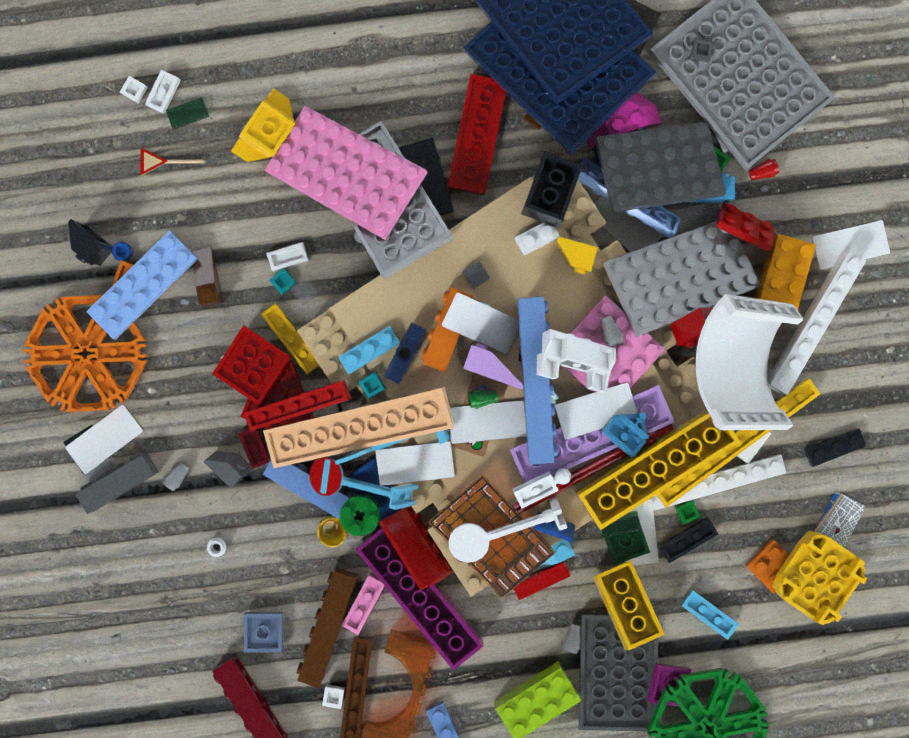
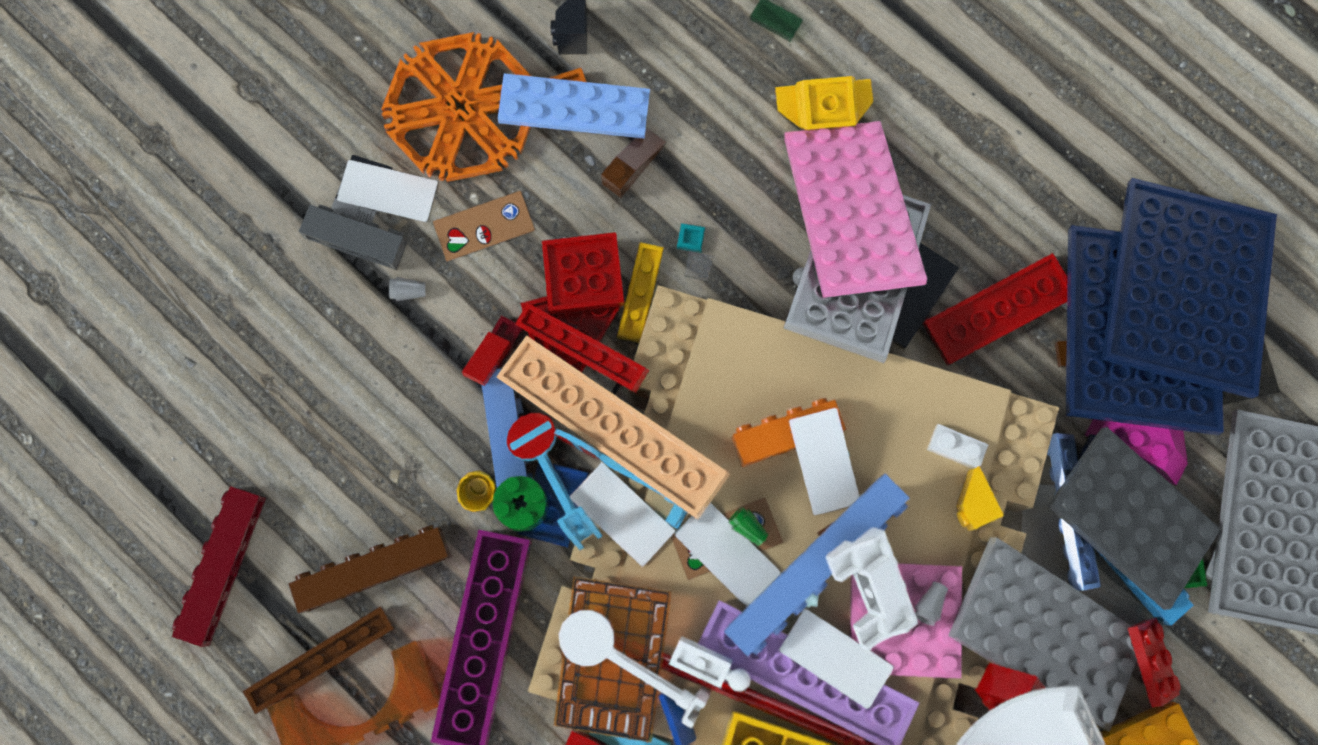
camera: 50 degrees right, 10 degrees down
blue tile [112,242,133,262] -> none
piece [140,148,204,176] -> none
dark grey slope [204,451,252,488] -> none
white plate [207,537,227,557] -> none
sand blue plate [243,612,283,652] -> none
white tile [267,242,309,272] -> none
white plate [322,684,345,709] -> none
medium azure plate [338,326,400,375] -> none
bright pink plate [342,574,384,635] -> none
teal tile [358,371,386,399] -> none
red slope [379,507,454,590] -> none
dark blue piece [384,322,427,384] -> none
dark grey tile [462,261,490,289] -> none
lavender slope [463,343,523,389] -> none
black brick [521,151,583,228] -> none
dark azure slope [601,413,649,458] -> none
dark grey tile [690,38,714,63] -> none
red cone [748,159,779,180] -> none
none -> medium nougat sticker [432,191,535,261]
none -> red tile [462,332,511,386]

